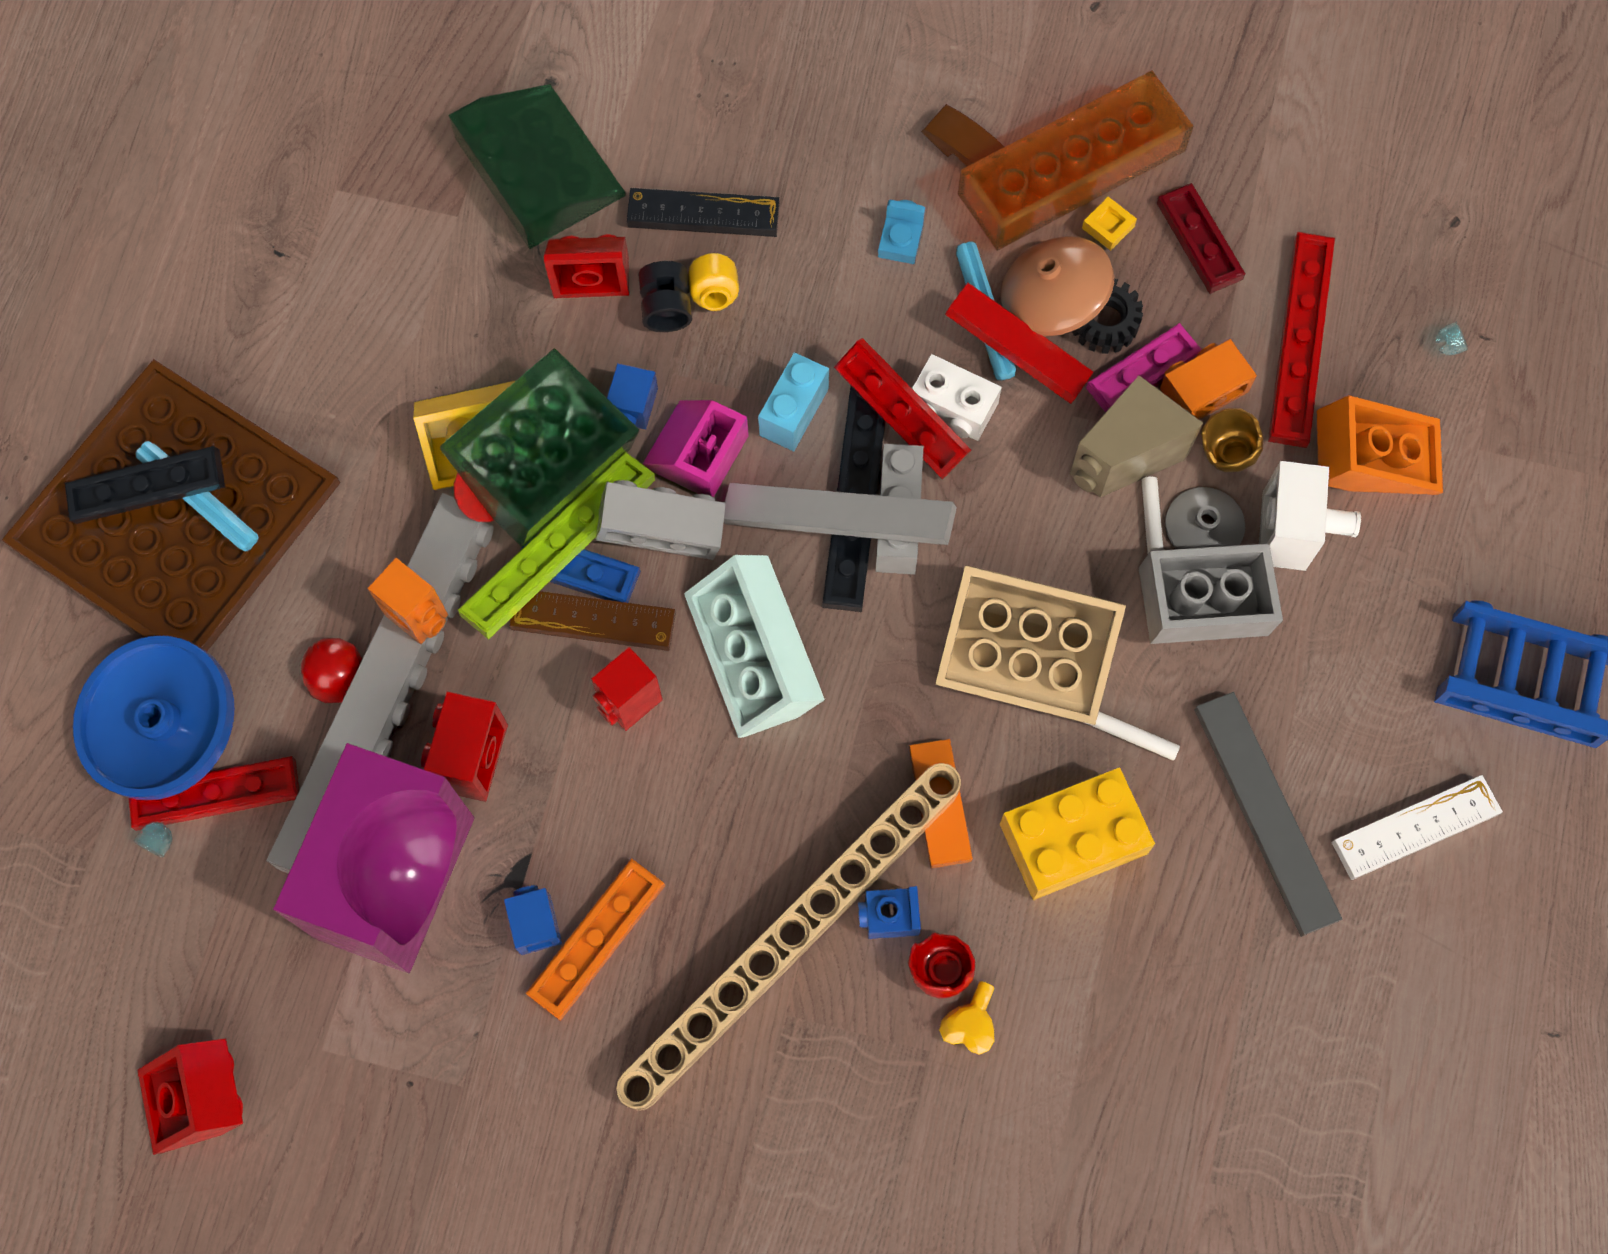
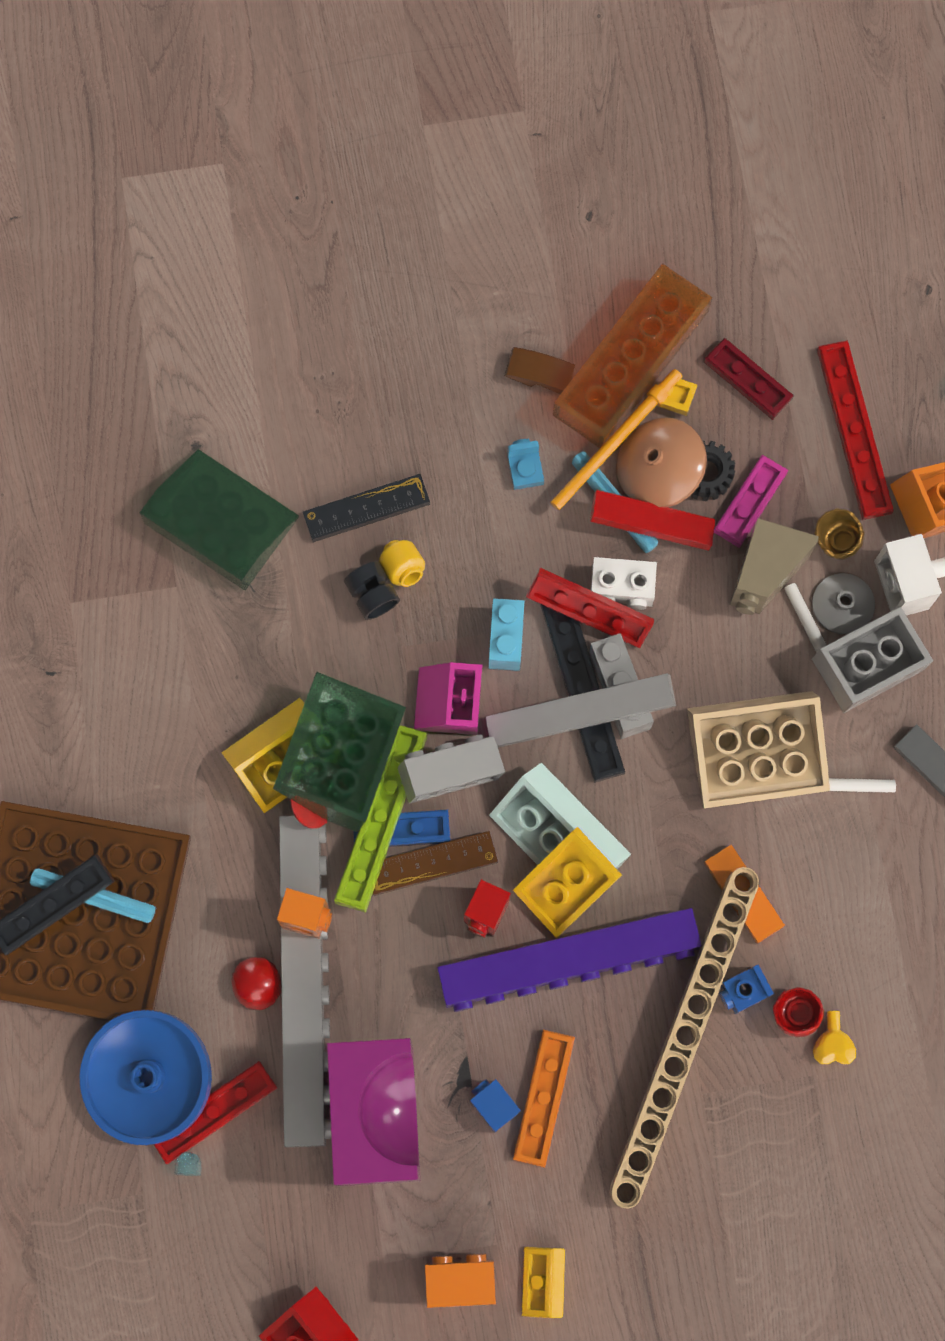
camera: 25 degrees left, 5 degrees up
red brick [421,691,508,802] -> none
red slope [544,234,629,298] -> none
blue brick [605,363,658,430] -> none
yellow brick [1000,767,1155,900] -> none
orange brick [1159,339,1257,420] -> none
none -> orange brick [425,1254,496,1308]
none -> dark purple brick [437,908,702,1012]
none -> yellow plate [513,827,622,938]
none -> yellow slope [522,1247,565,1318]
none -> light orange bar [550,369,683,510]

